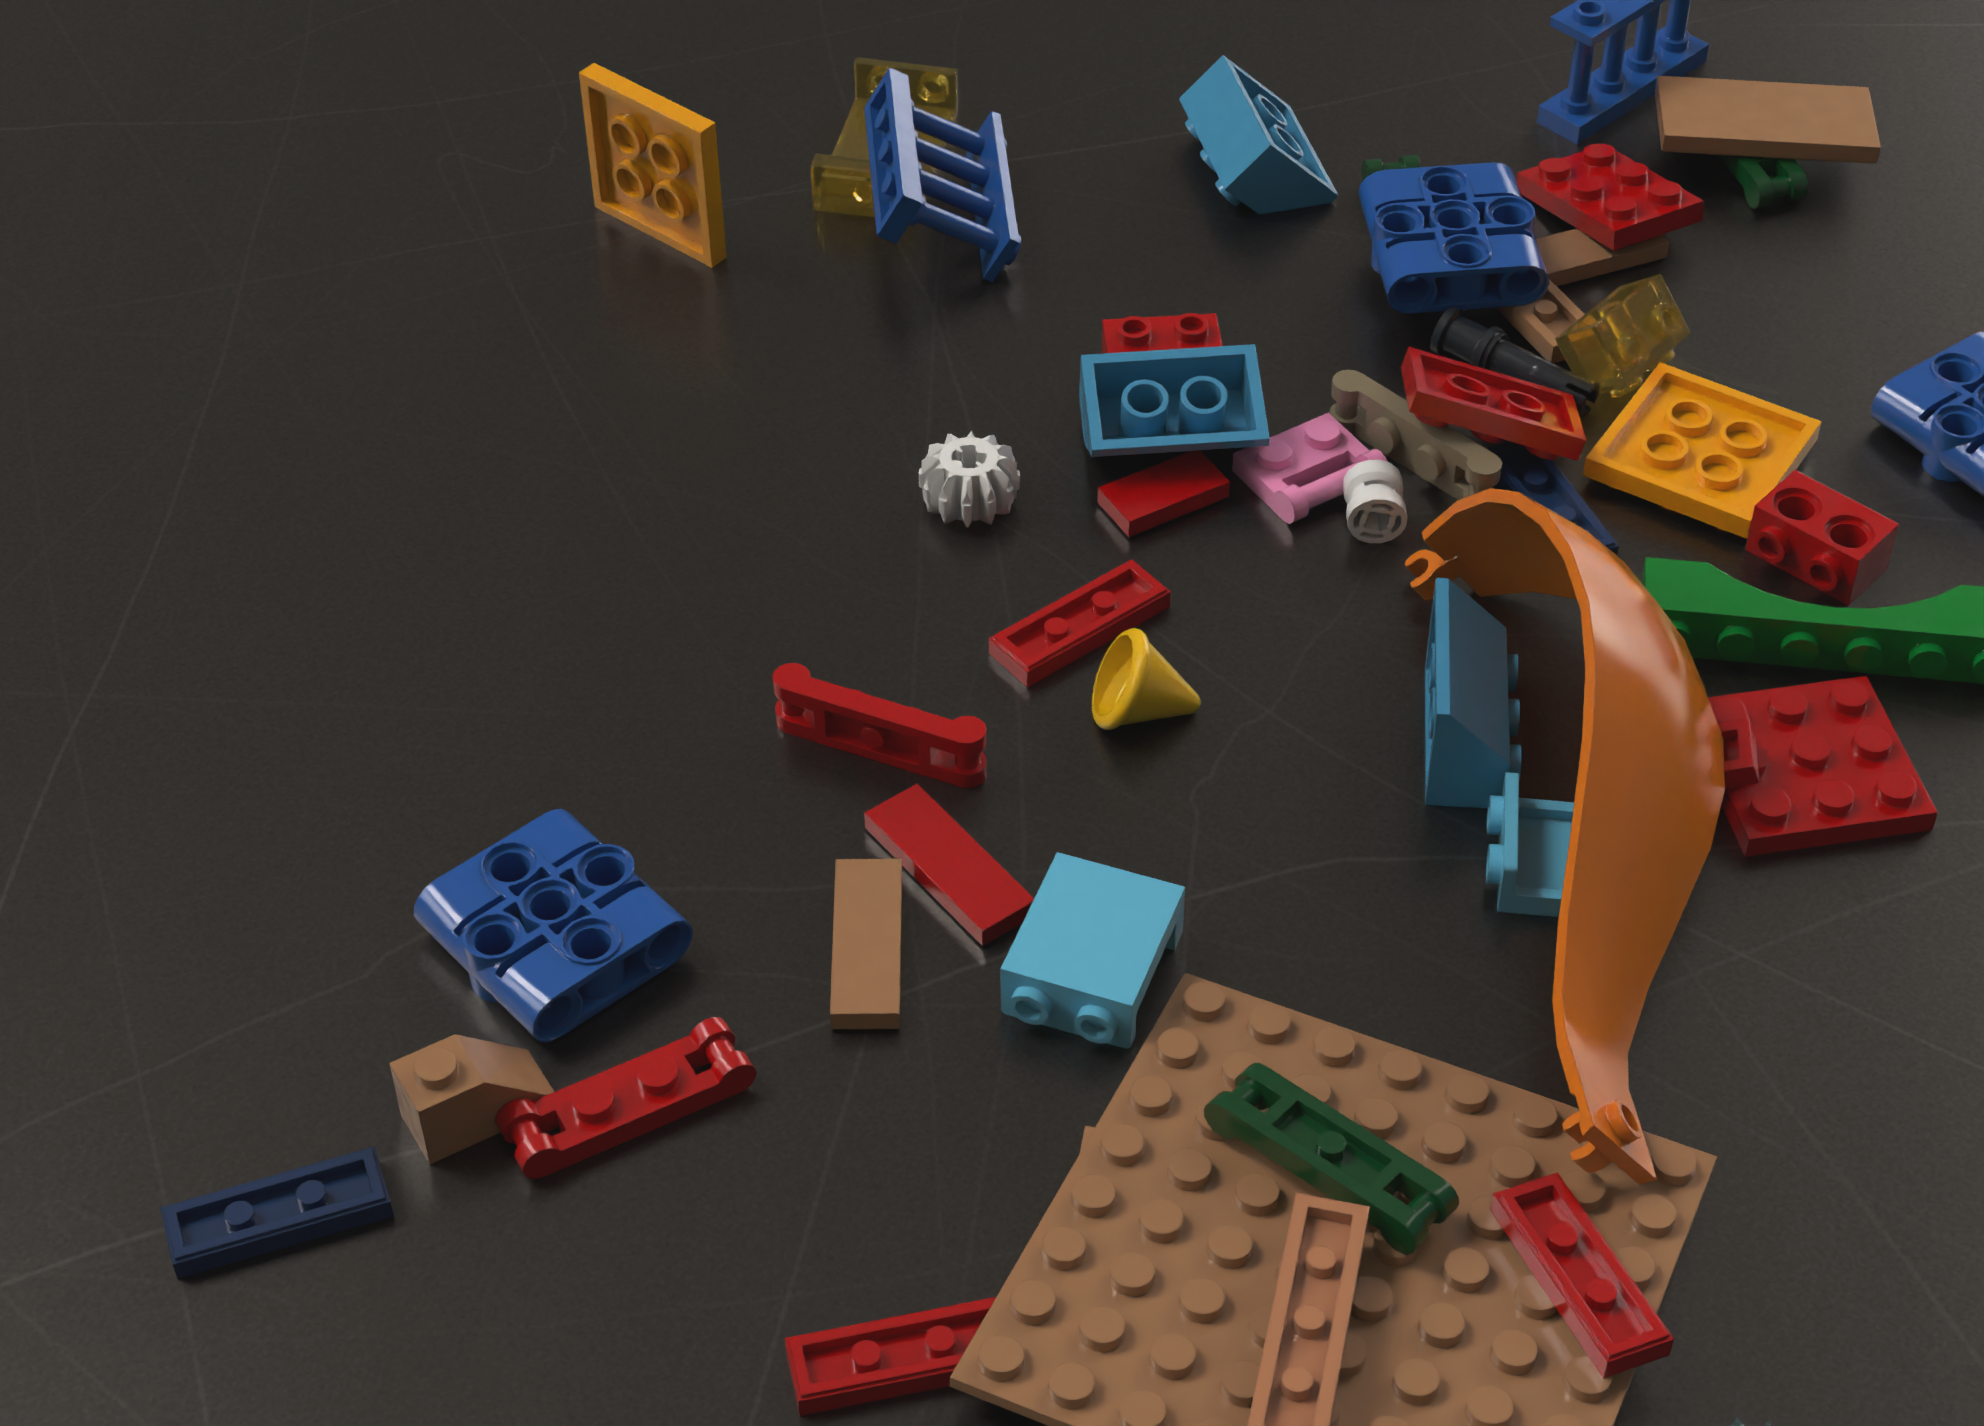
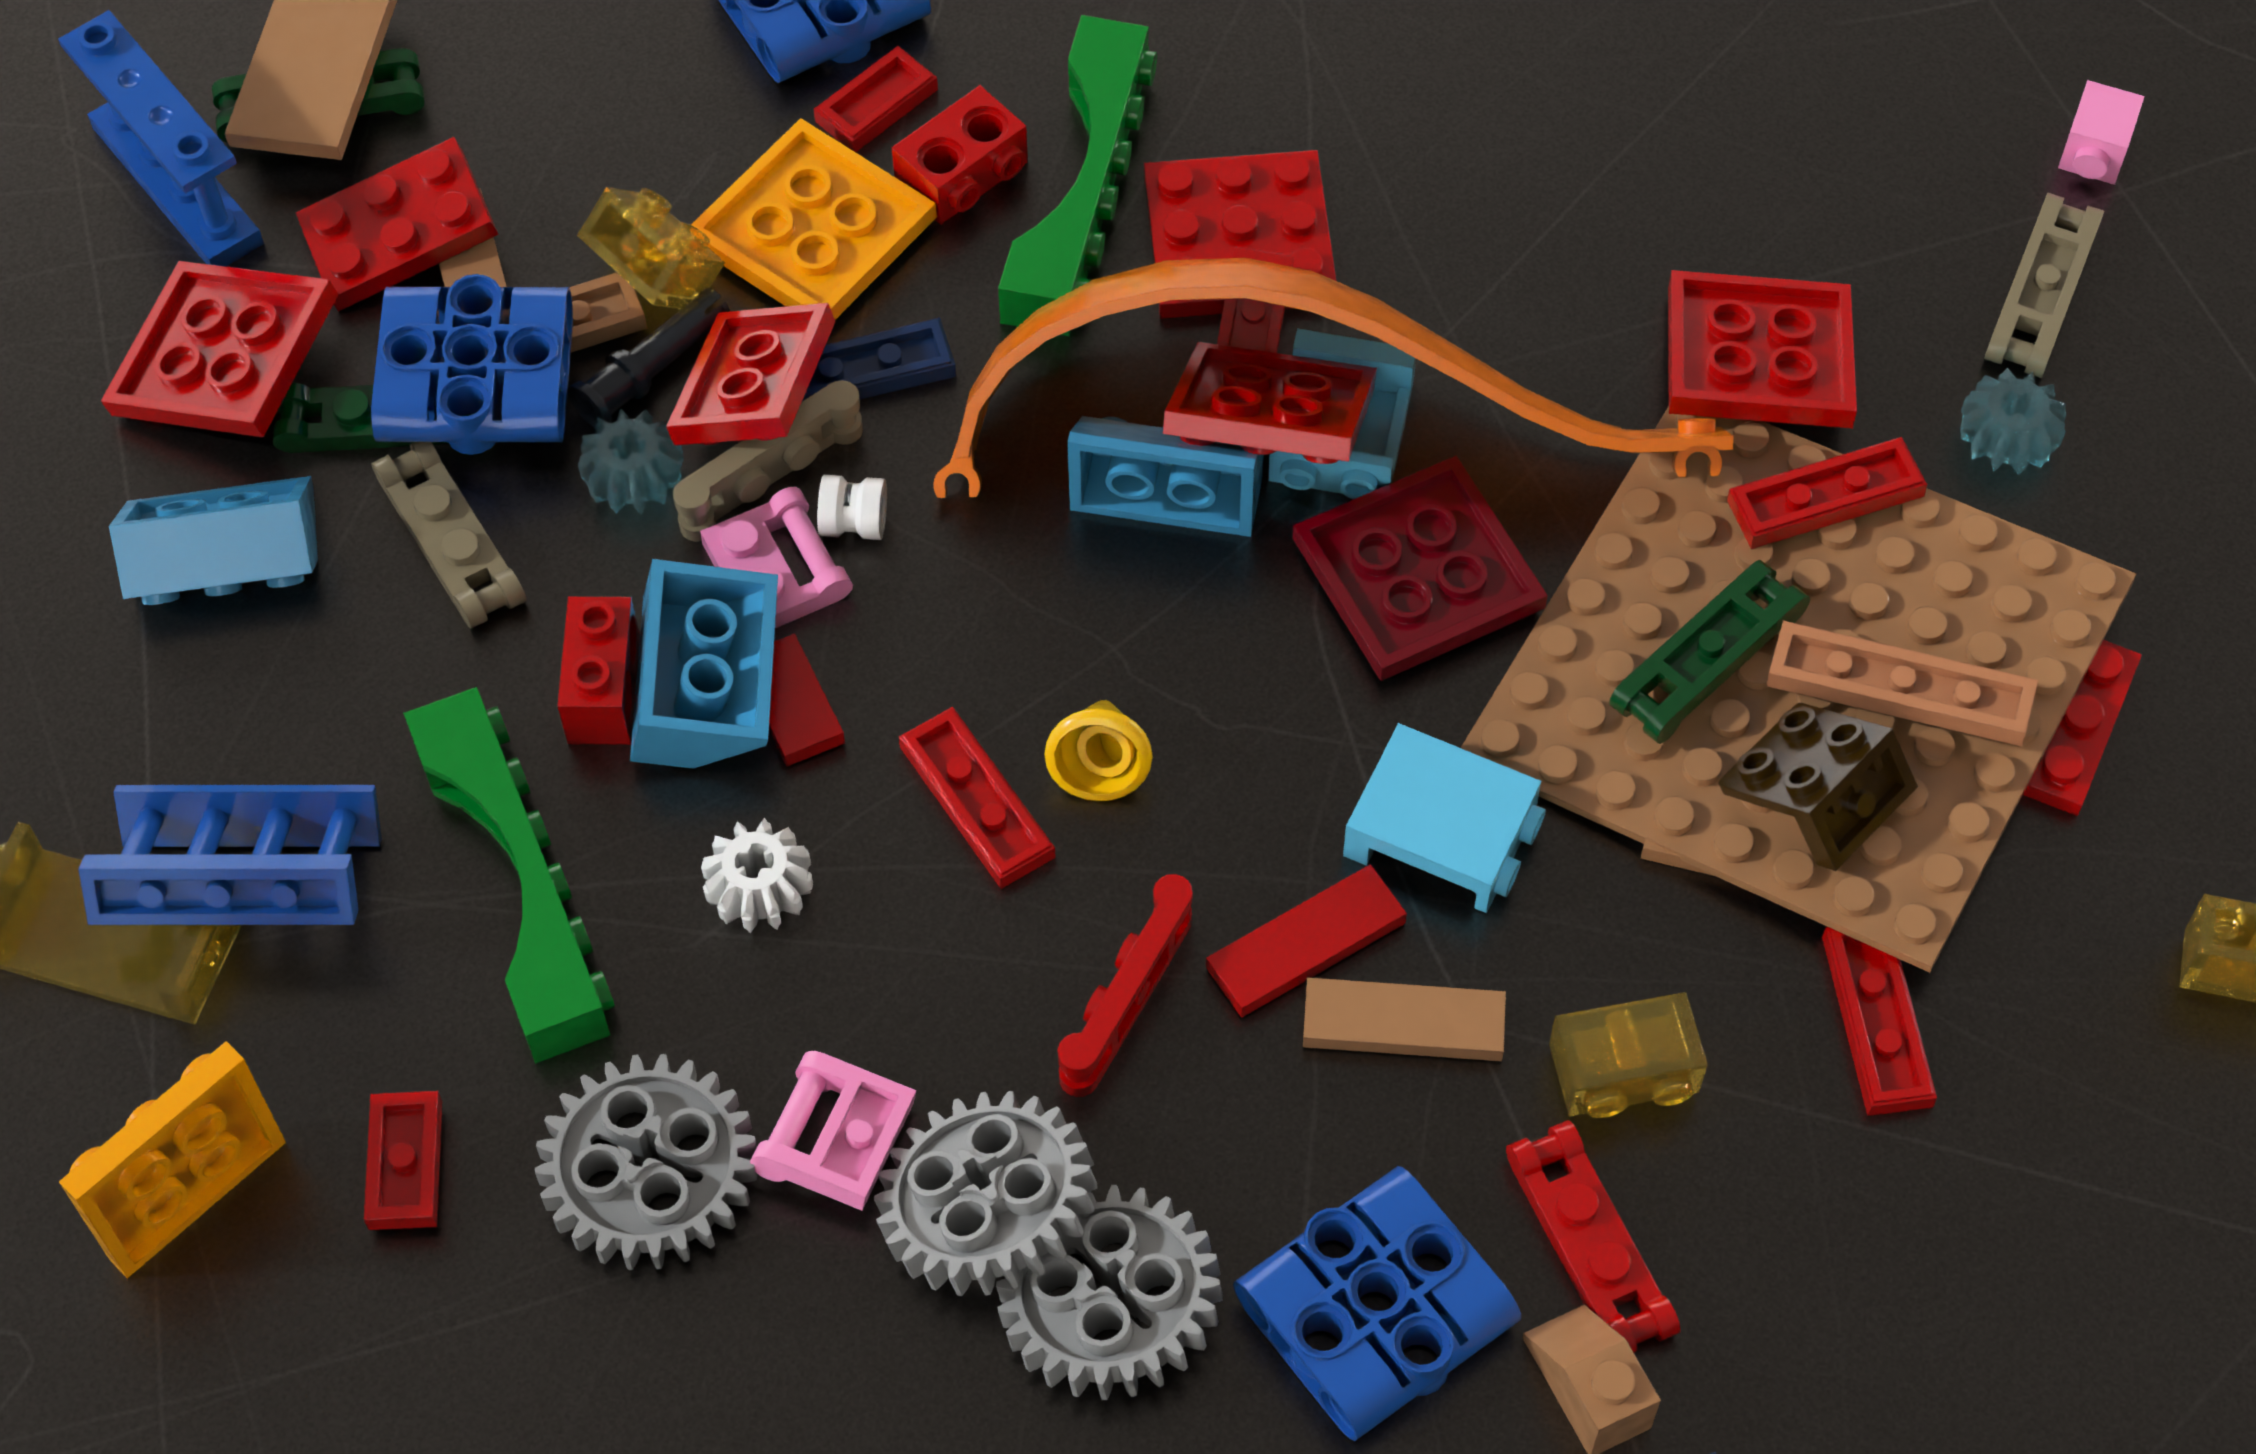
camera: 85 degrees left, 15 degrees up
none -> red plate [101,261,339,437]
none -> red plate [364,1091,442,1230]
none -> dark tan plate [371,442,527,629]
none -> green arch [403,687,615,1064]
none -> light grey gear [535,1054,758,1270]
none -> clear light blue gear [578,409,684,515]
none -> bright pink plate [750,1051,916,1211]
none -> red tile [814,46,938,152]
none -> light grey gear [874,1091,1097,1296]
none -> light grey gear [996,1185,1223,1400]
none -> red plate [1163,342,1377,464]
none -> dark red plate [1293,455,1548,681]
none -> clear yellow brick [1549,992,1708,1118]
none -> red plate [1668,270,1857,429]
none -> dark brown bracket [1718,703,1918,871]

